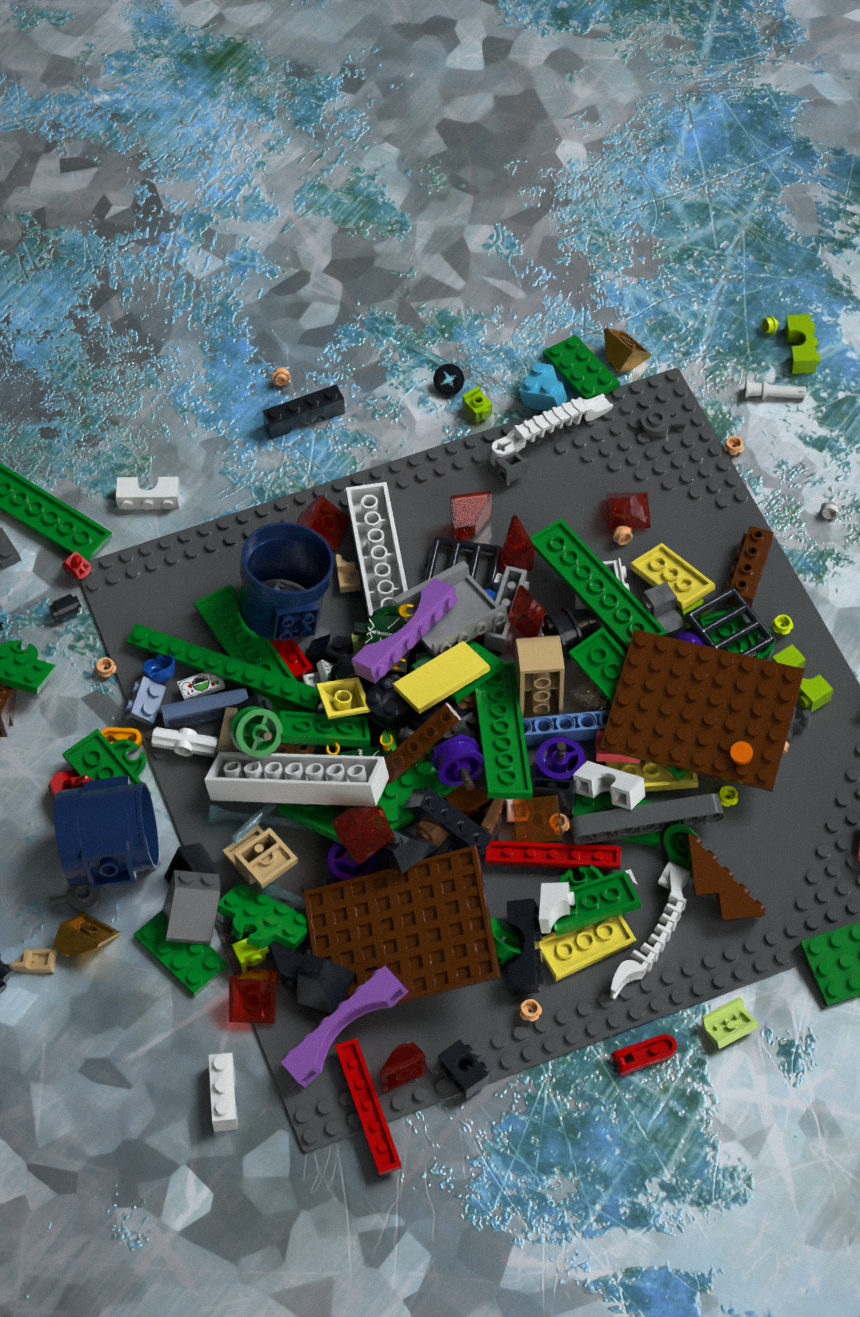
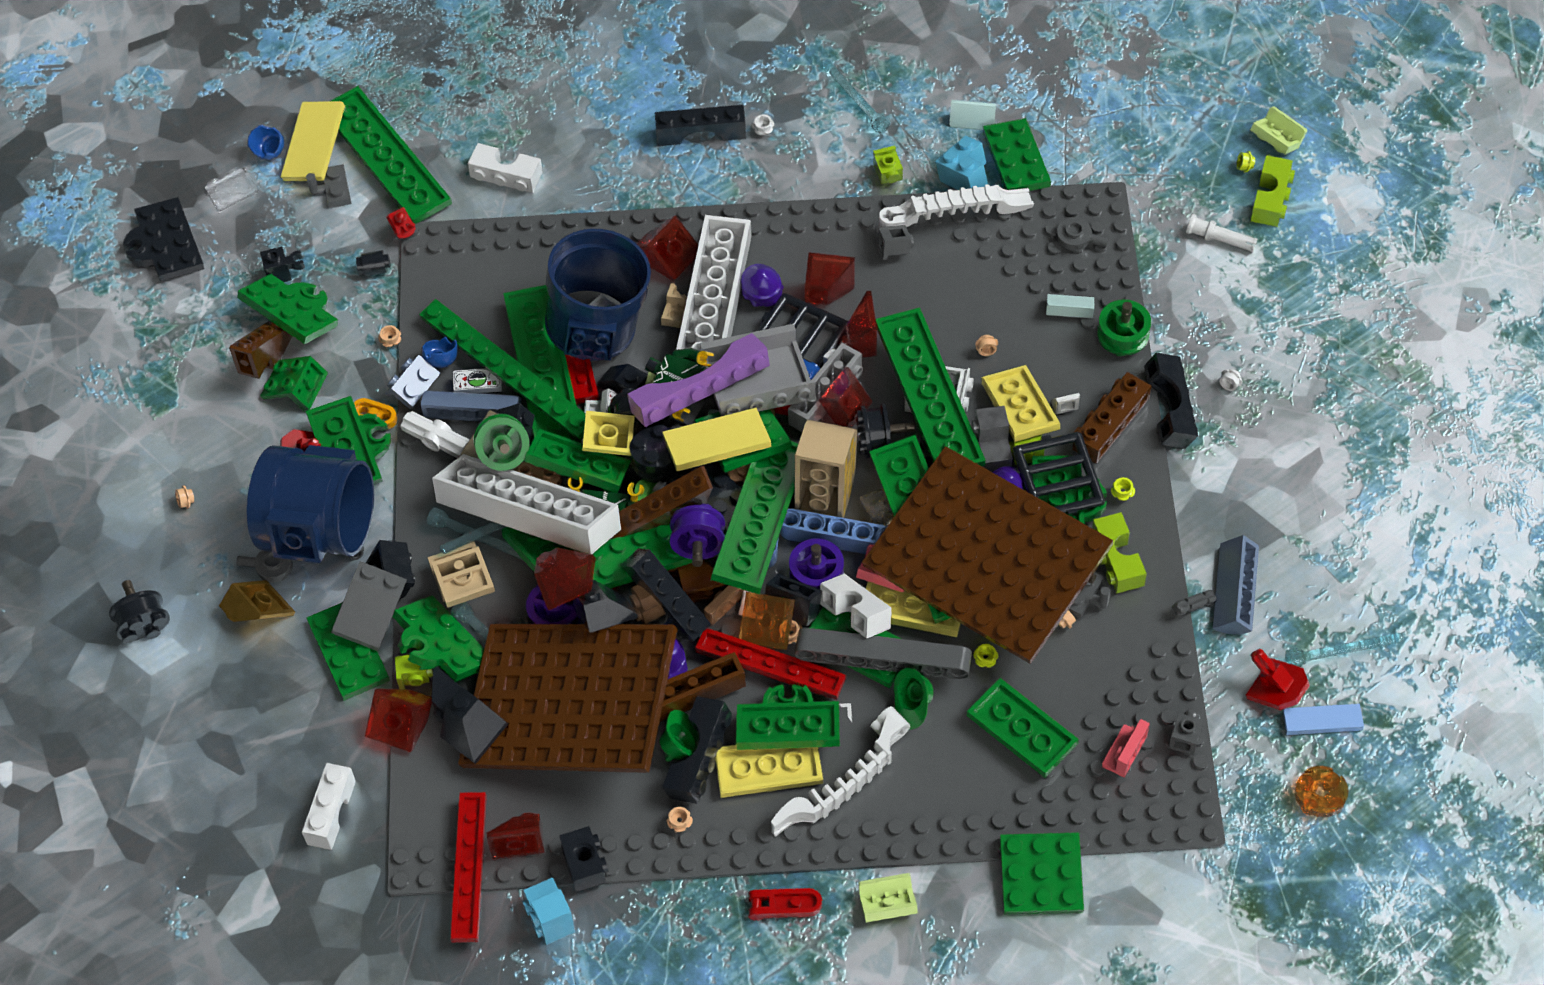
camera: 20 degrees right, 0 degrees up
tan slope [8,948,57,973] -> none
light nougat plate [271,368,291,386] -> none
medium lavender arch [281,966,409,1088] -> none
black gear [433,363,465,396] -> none
white arch [539,882,575,933] -> none
pearl gold slope [604,328,652,372] -> none
clear red slope [606,492,651,530] -> none
reddish brown slope [685,833,766,922] -> none
light nougat plate [724,436,744,455] -> none
orange tile [730,741,753,765] -> none
none -> green bracket [260,356,328,411]
none -> medium azure brick [522,877,575,945]
none -> reddish brown brick [659,652,746,722]
none -> dark purple hair [741,264,784,307]
none -> white plate [752,114,774,135]
none -> light aqua slope [949,100,996,130]
none -> green plate [967,678,1079,778]
none -> light aqua slope [1046,294,1094,318]
none -> white slope [1051,393,1080,414]
none -> green wheel [1097,300,1151,356]
none -> black arch [1144,352,1198,449]
none -> yellowish green bracket [1250,106,1307,154]

